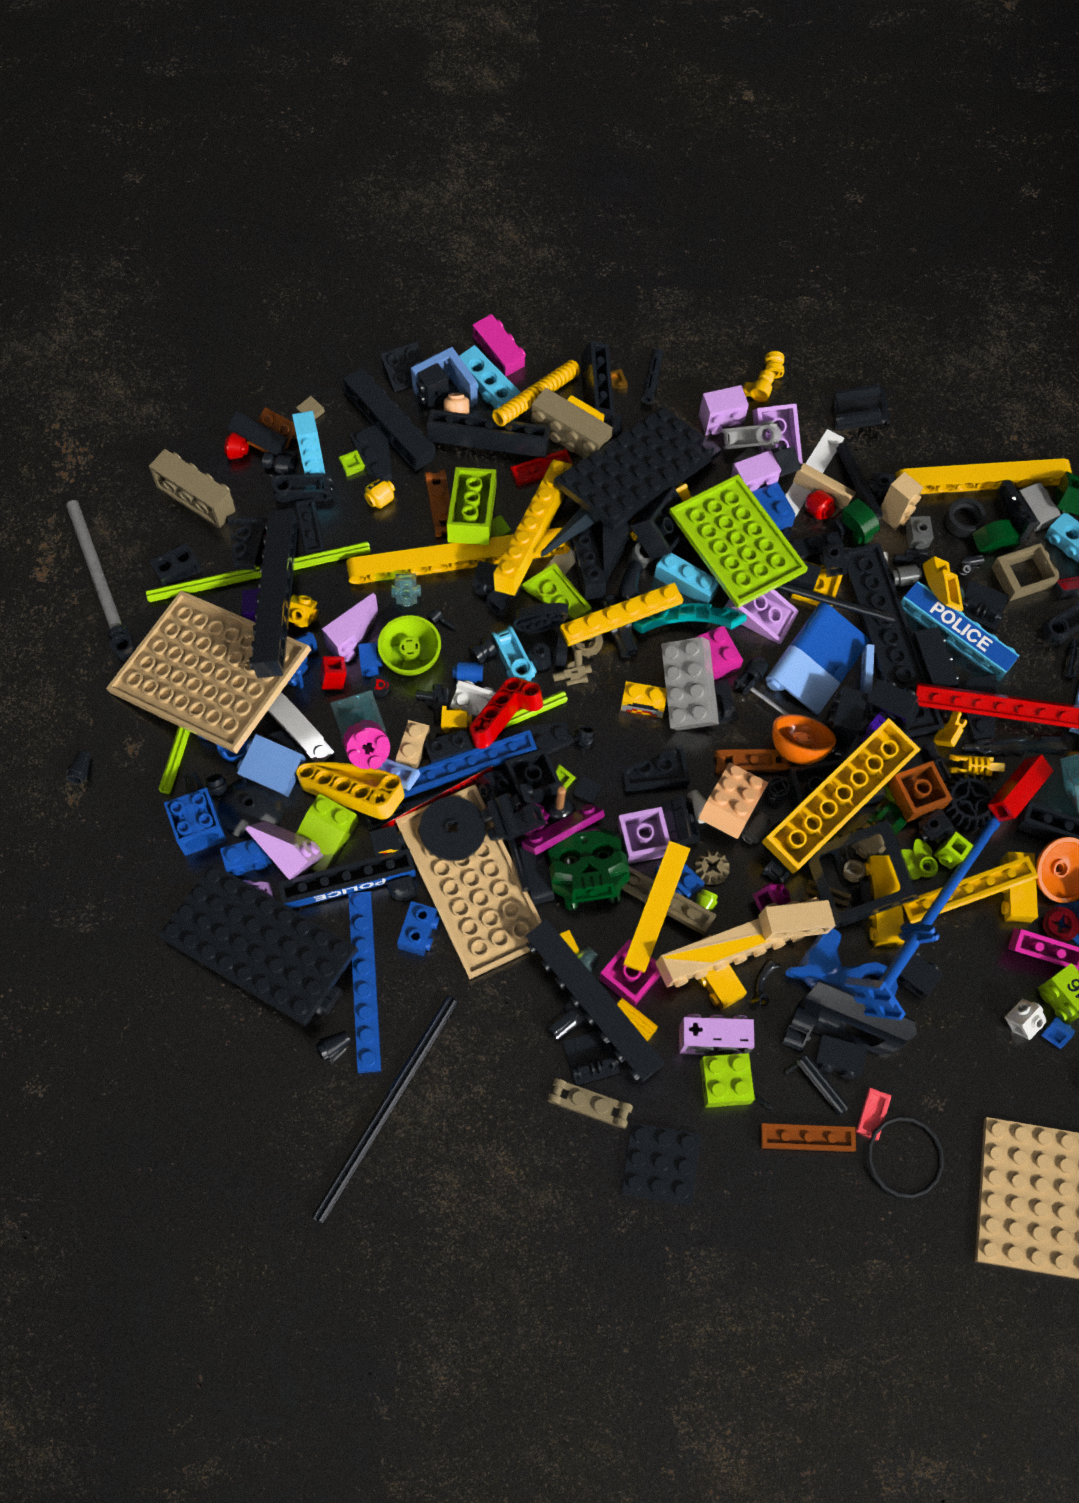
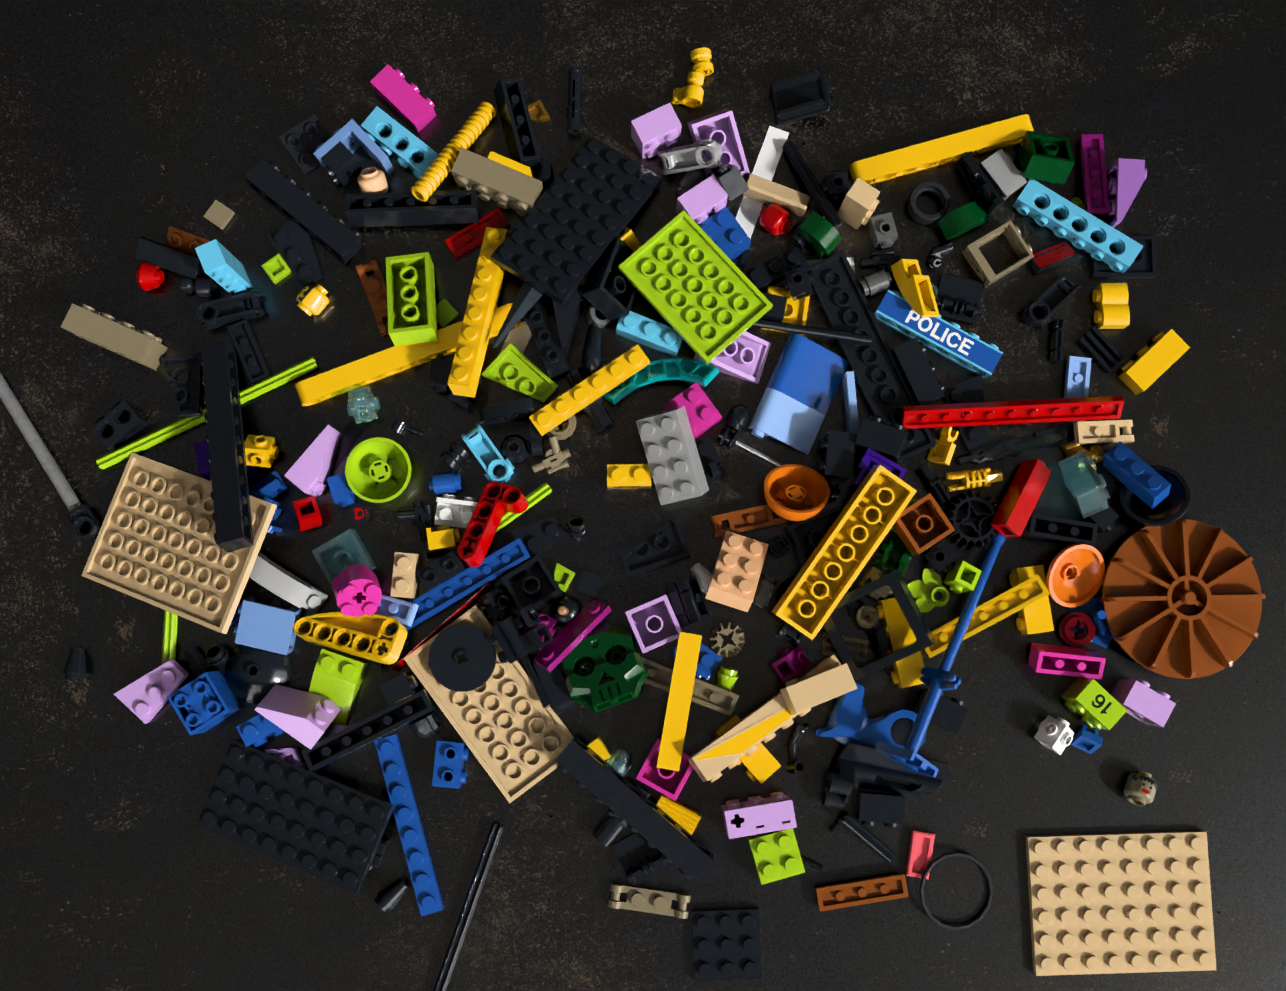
camera: 10 degrees left, 15 degrees up
none -> lavender wing [114,659,189,724]

